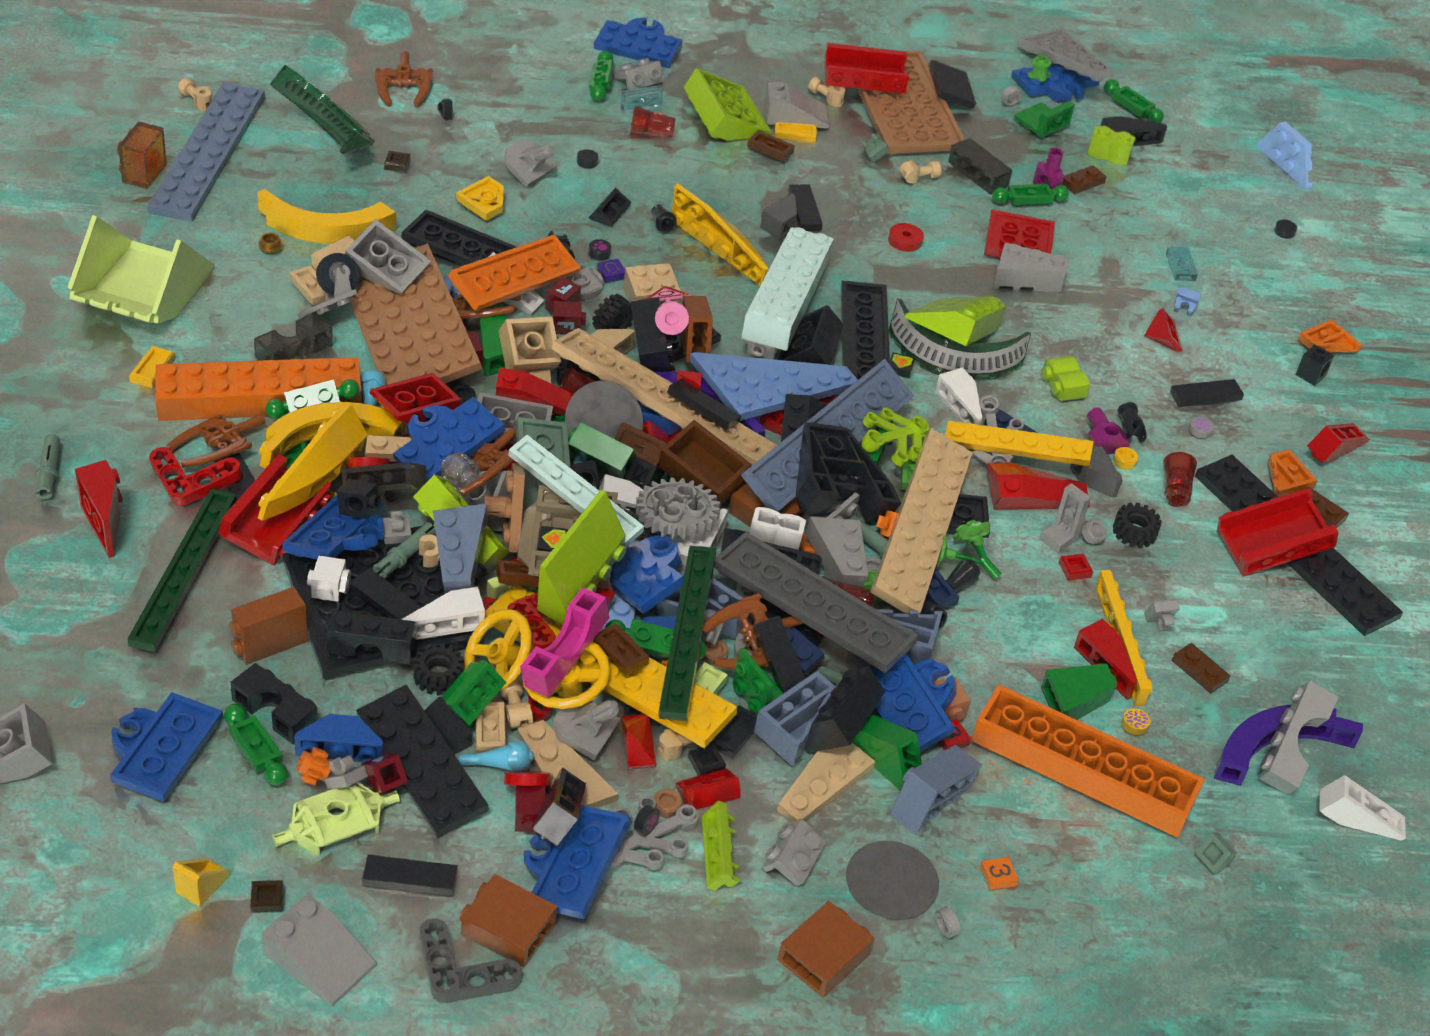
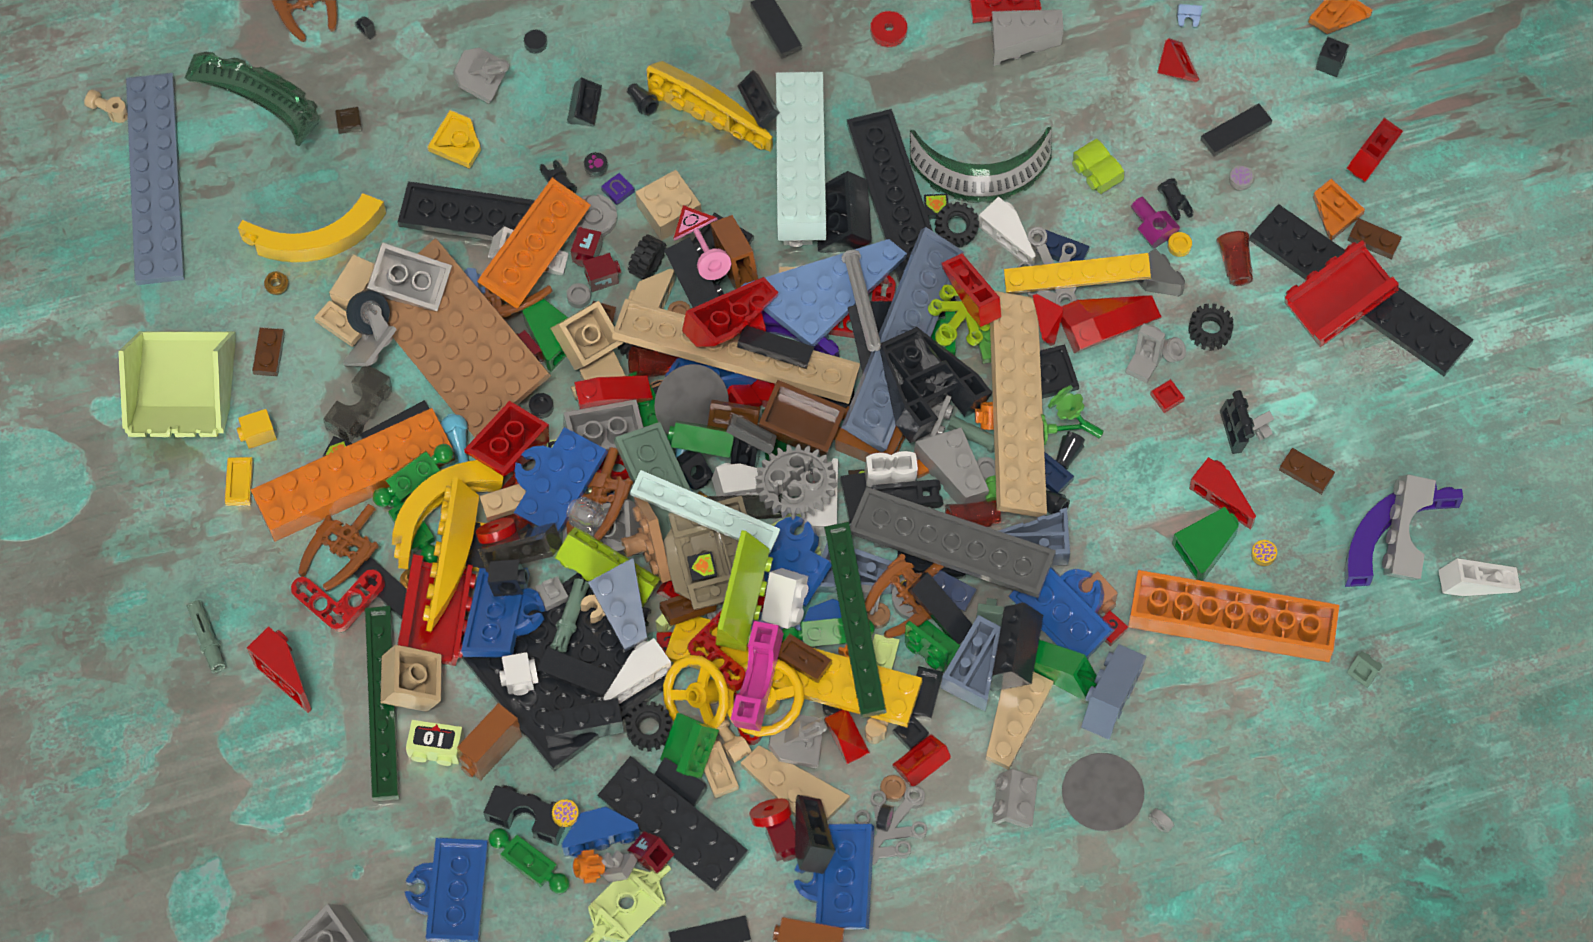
camera: 10 degrees left, 20 degrees up
clear orange brick [117,121,167,189] -> none
medium azure piece [458,740,534,772] -> none
lime plate [701,801,740,891] -> none
dark grey slope [760,194,797,240] -> none
dark orange brick [777,901,875,998] -> none
lime slope [904,296,1006,346] -> none
orange tile [980,856,1019,891] -> none
yellow plate [1095,570,1152,706] -> none
none -> yellow brick [236,409,277,449]
none -> reddish brown plate [252,328,285,376]
none -> tan brick [381,645,441,712]
none -> yellowish green brick [406,720,465,766]
none -> yellow tile [552,799,578,827]
none -> red wedge [682,277,778,347]
none -> dark grey tile [726,414,777,455]
none -> black tile [737,70,780,129]
none -> white brick [761,568,808,629]
none -> light grey axle [841,250,881,352]
none -> black tyre [935,202,980,248]
none -> red slope [941,253,1001,327]
none -> red slope [1033,294,1064,346]
none -> black plate [1220,390,1255,454]

